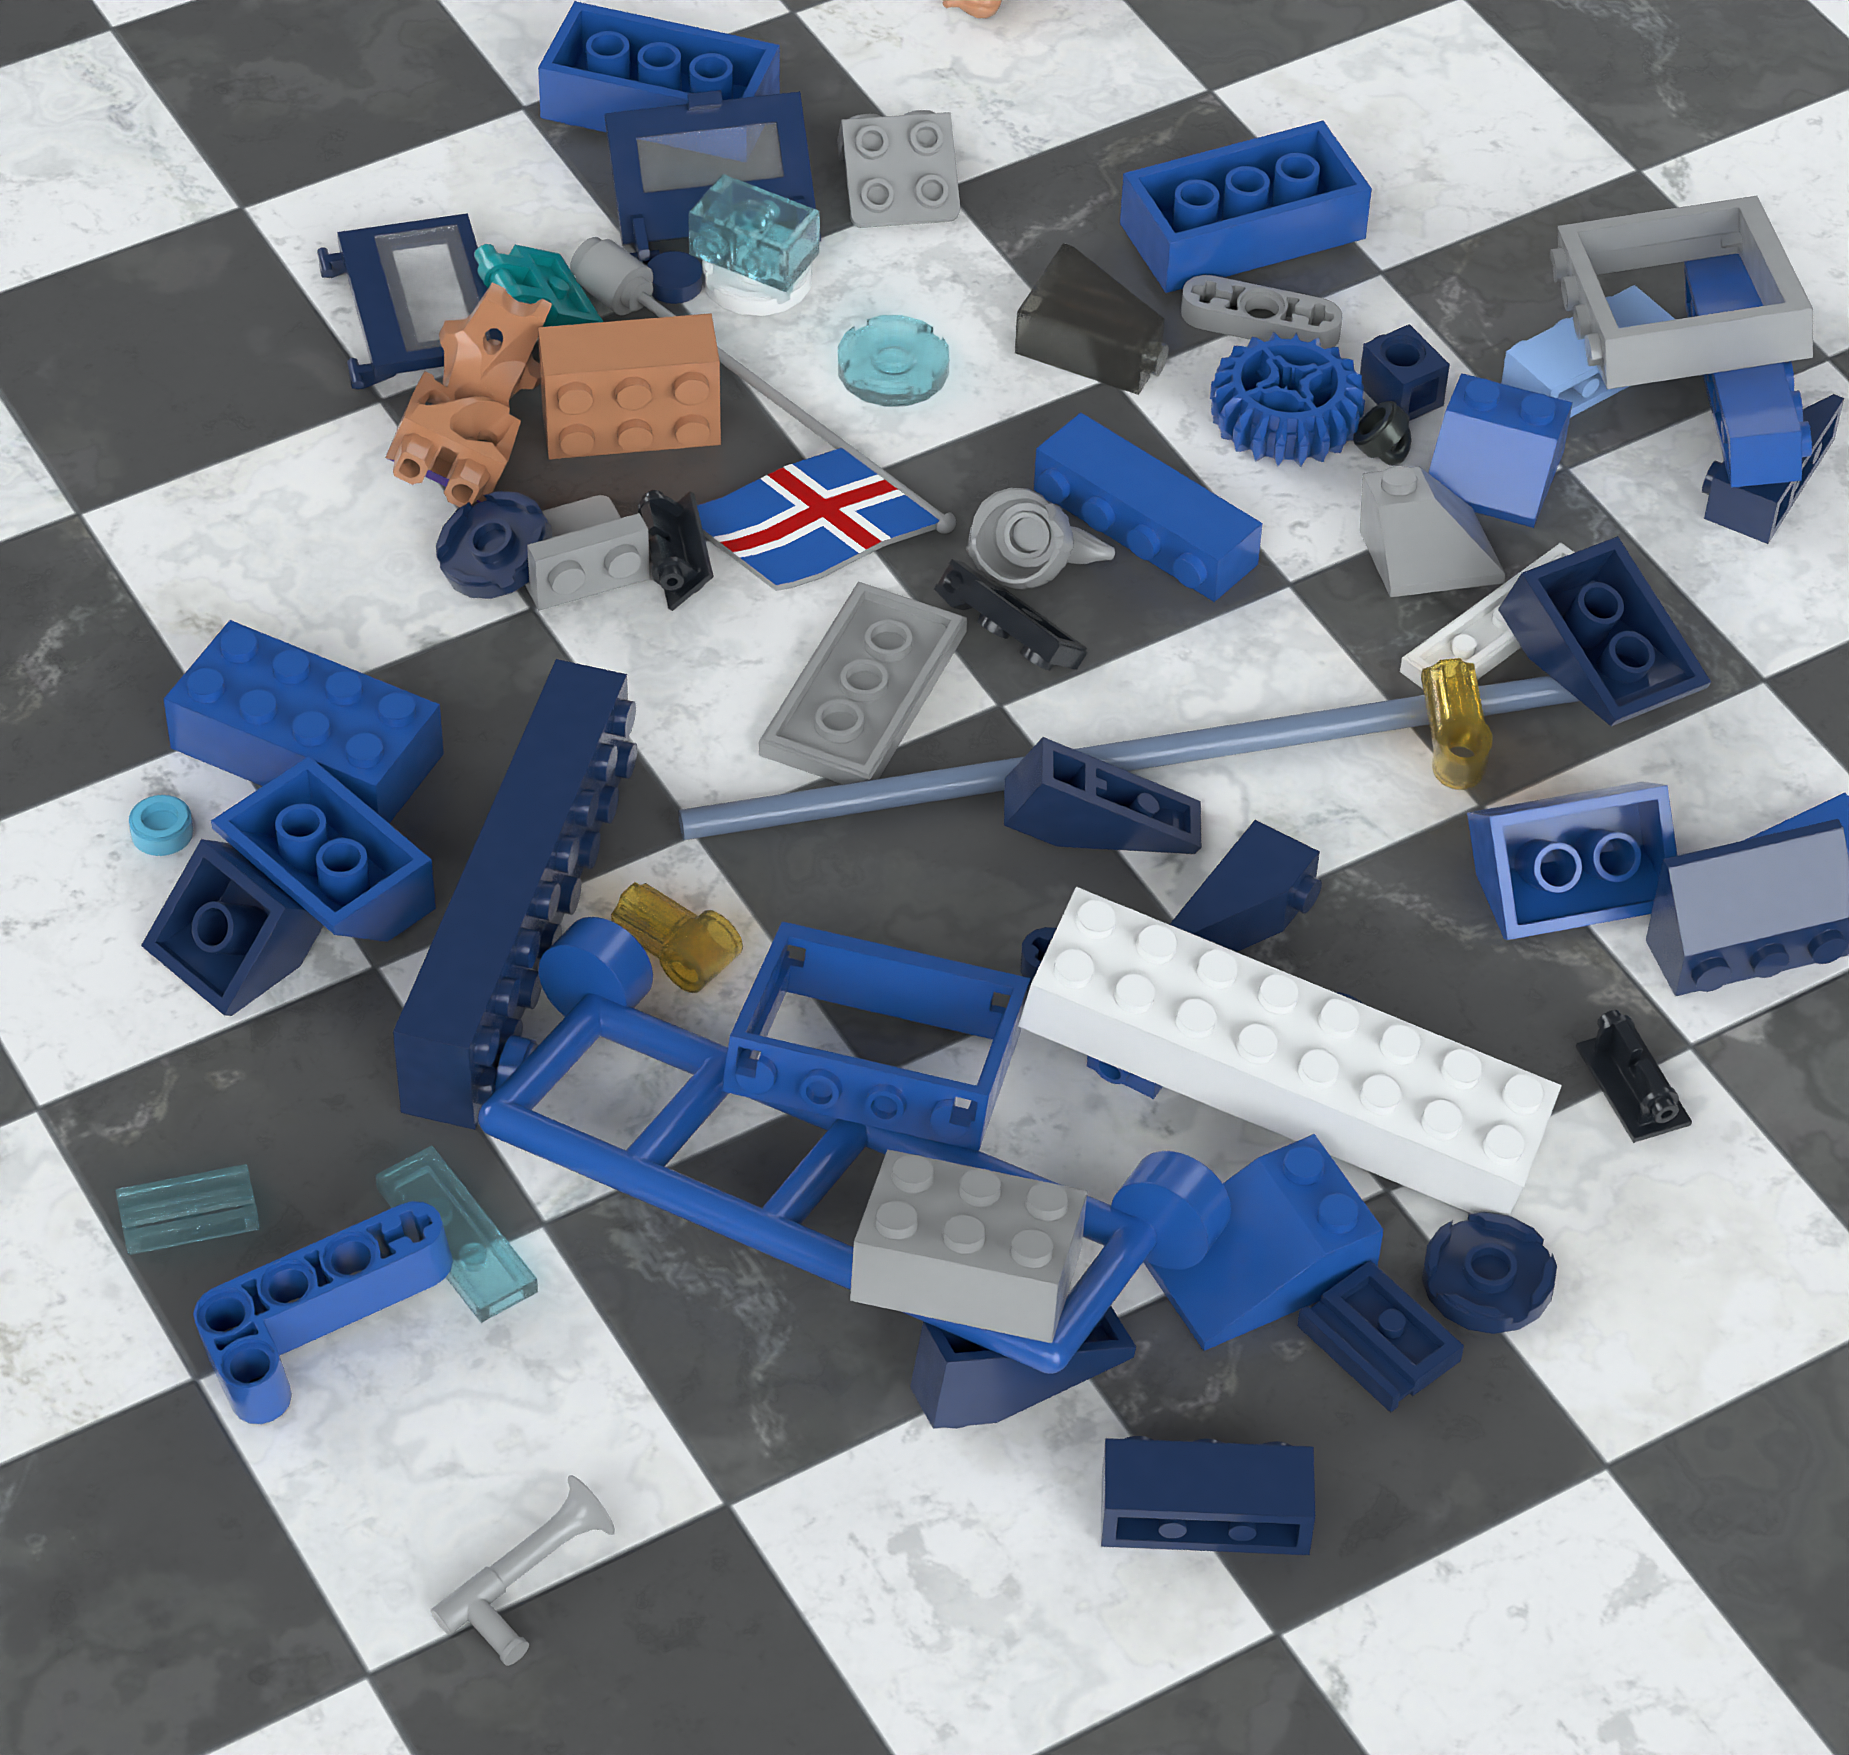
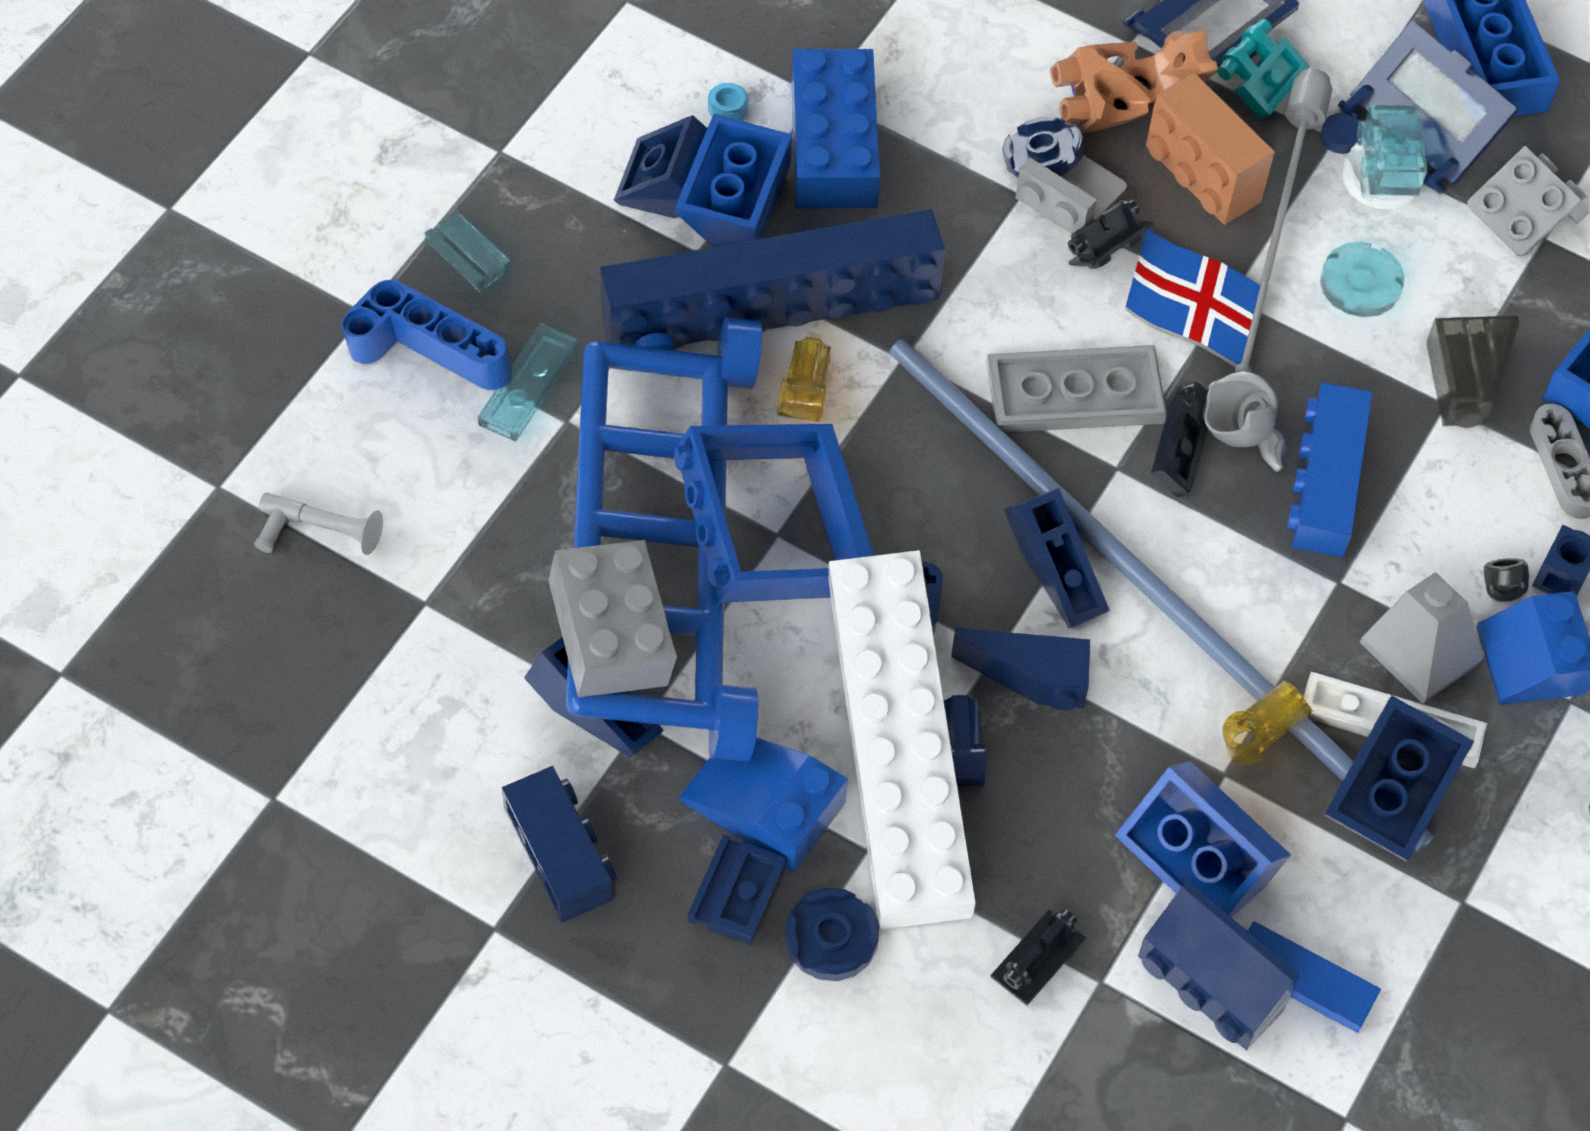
camera: 60 degrees right, 10 degrees up
blue gear [1210,332,1365,467] -> none

